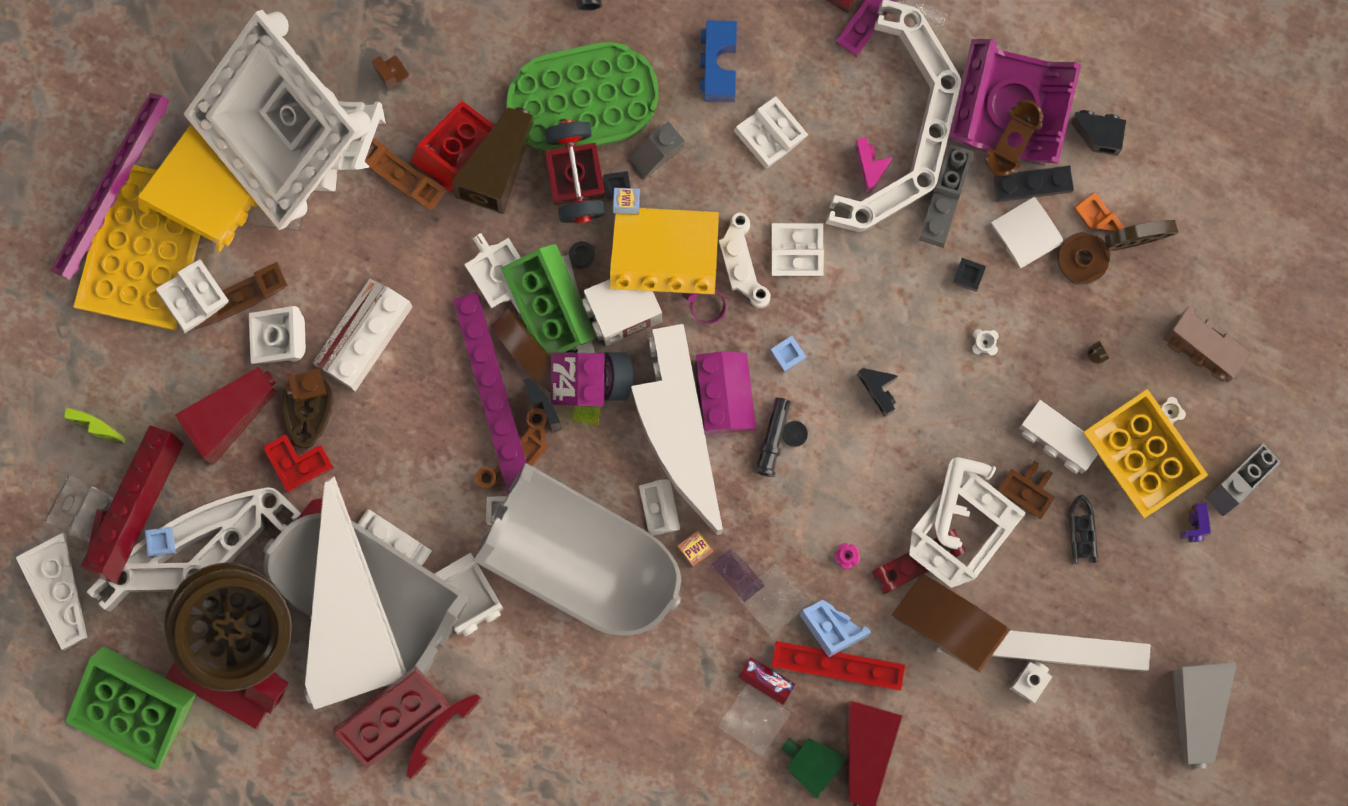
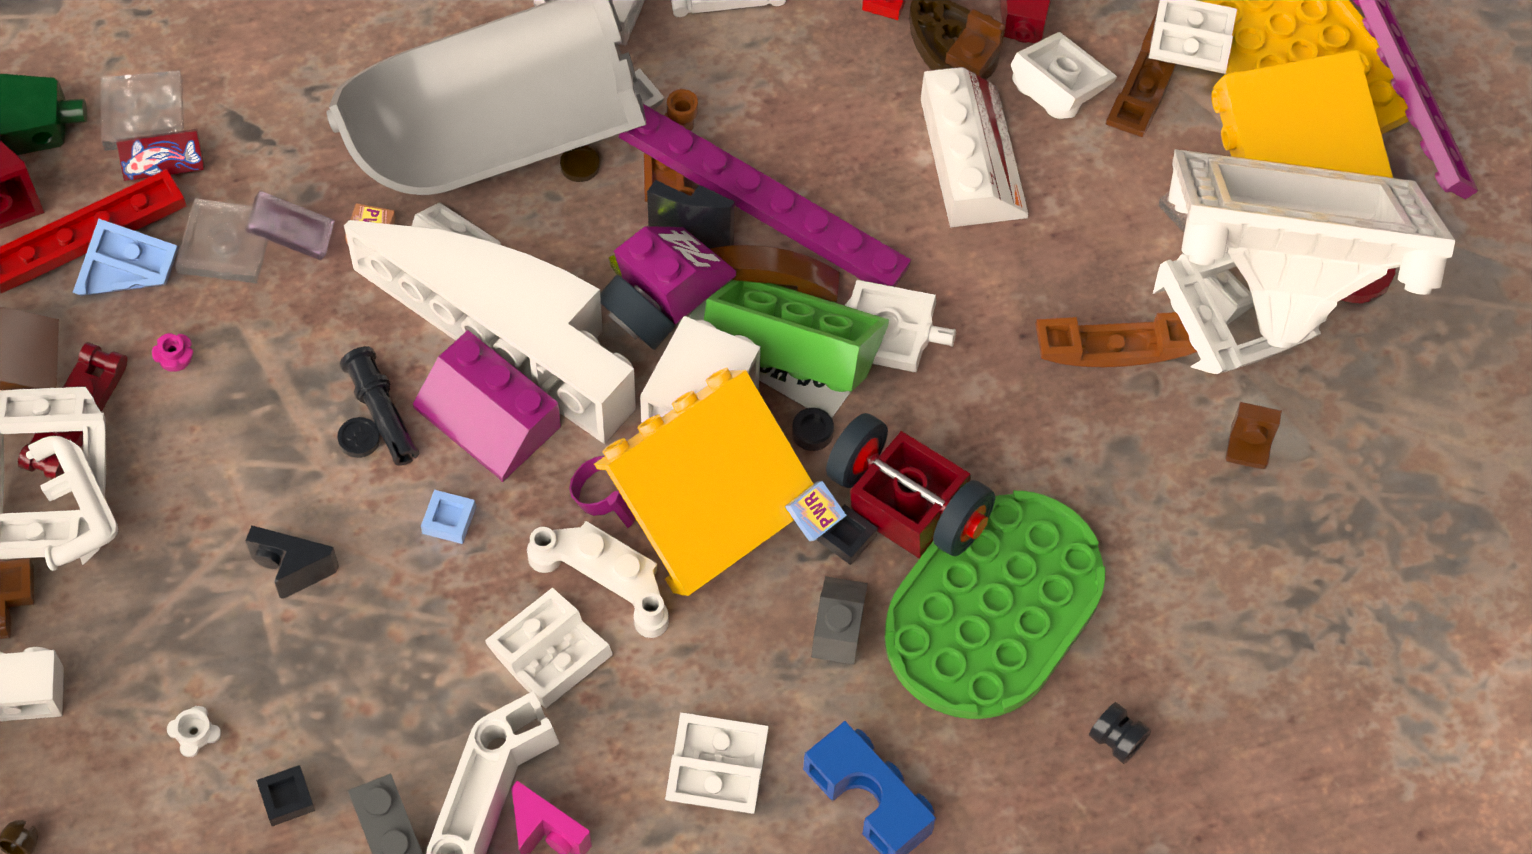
camera: 135 degrees right, 20 degrees down
red slope [411,101,495,193] -> none
dark brown slope [452,107,534,214] -> none

